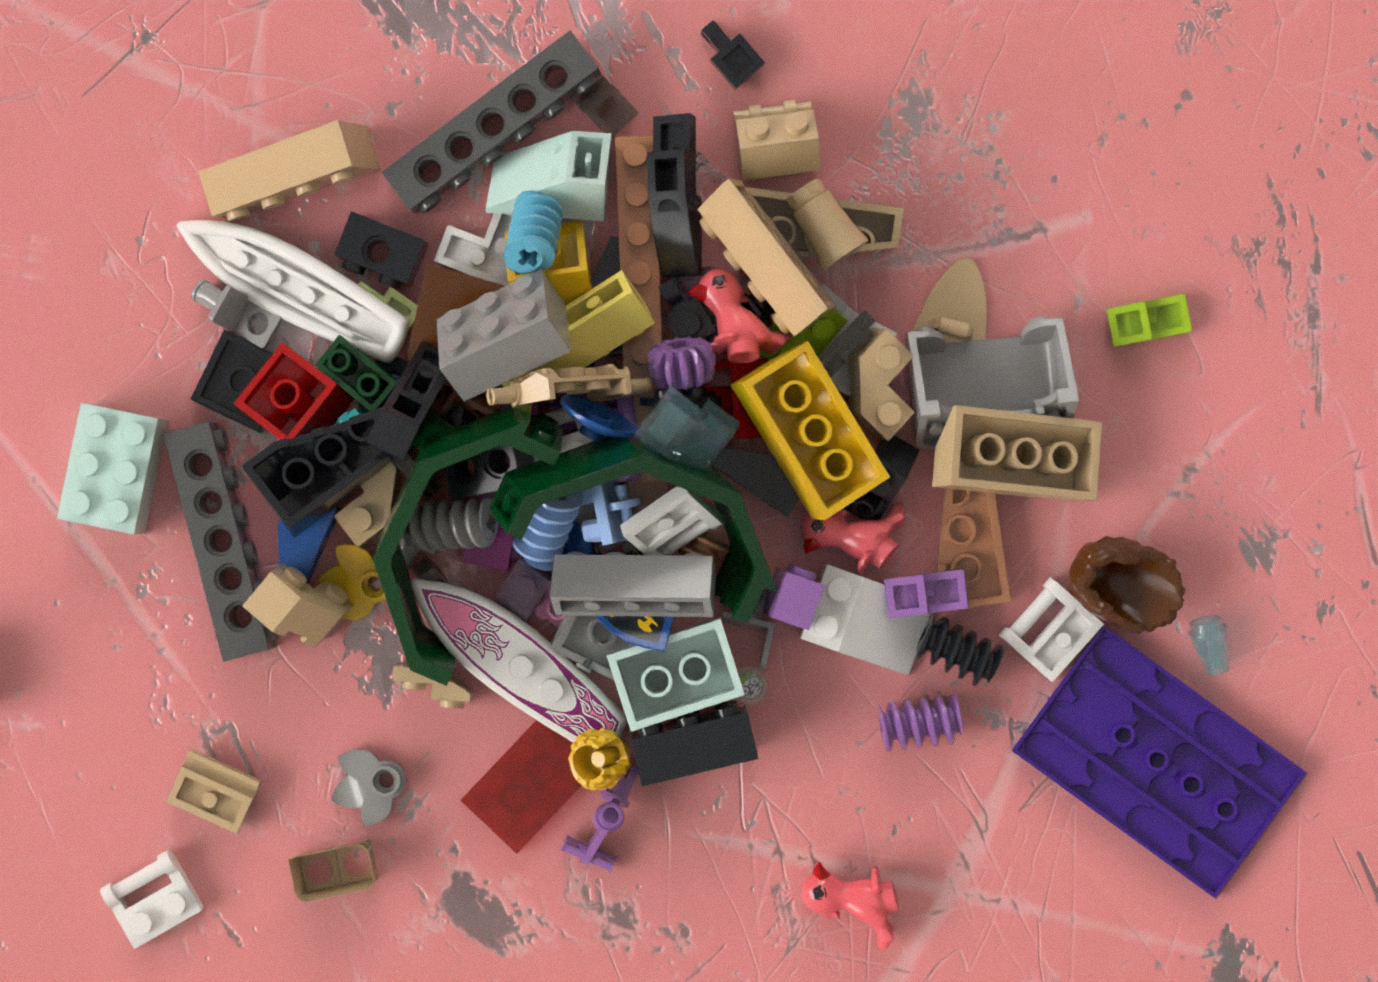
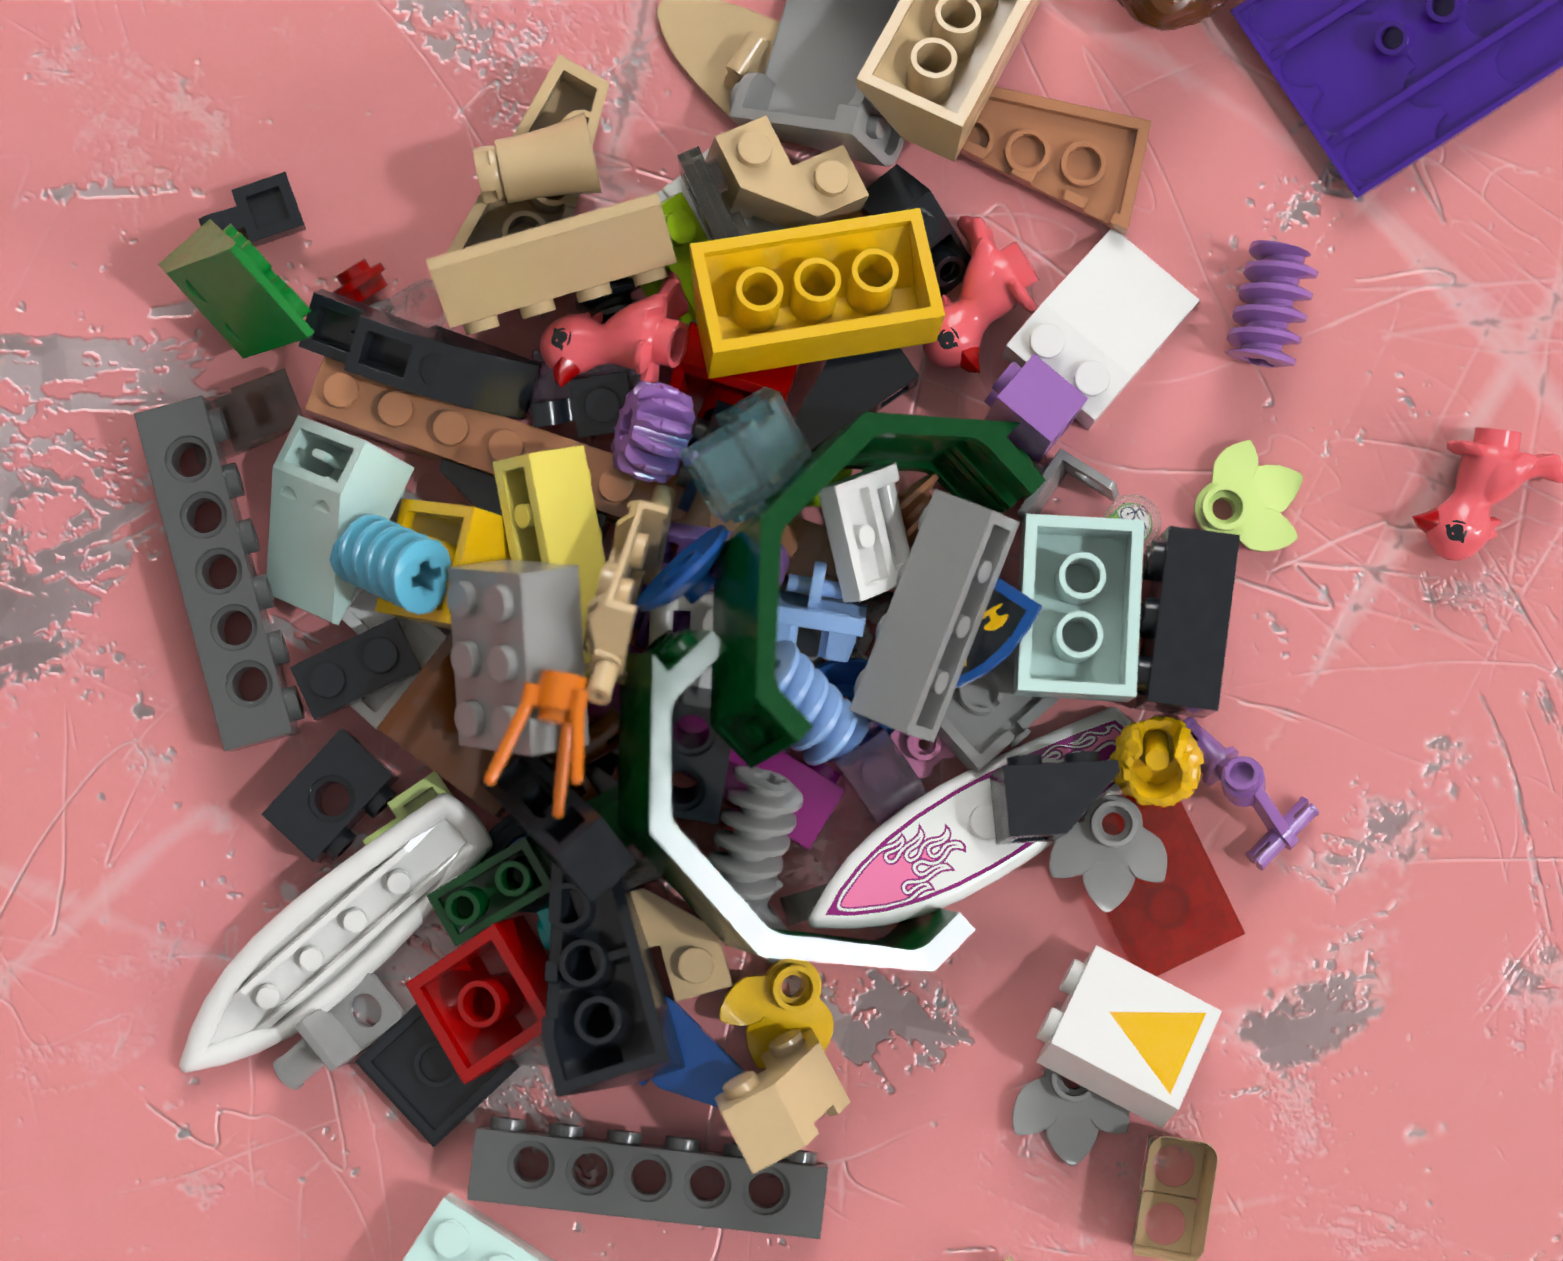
camera: 75 degrees left, 5 degrees down
tan wedge [198,120,381,222] -> none
tan slope [393,663,474,708] -> none
tan brick [733,99,820,181] -> none
medium lavender slope [884,569,969,619] -> none
black piece [916,612,1005,686] -> none
white plate [998,577,1104,682] -> none
none -> green slope [158,219,315,359]
none -> black plate [290,617,422,721]
none -> red plate [332,258,388,303]
none -> orange plant [484,670,589,819]
none -> black slope [990,751,1120,845]
none -> white brick [1036,945,1222,1128]
none -> light grey plate [1049,795,1167,912]
none -> yellowish green plate [1194,440,1303,552]

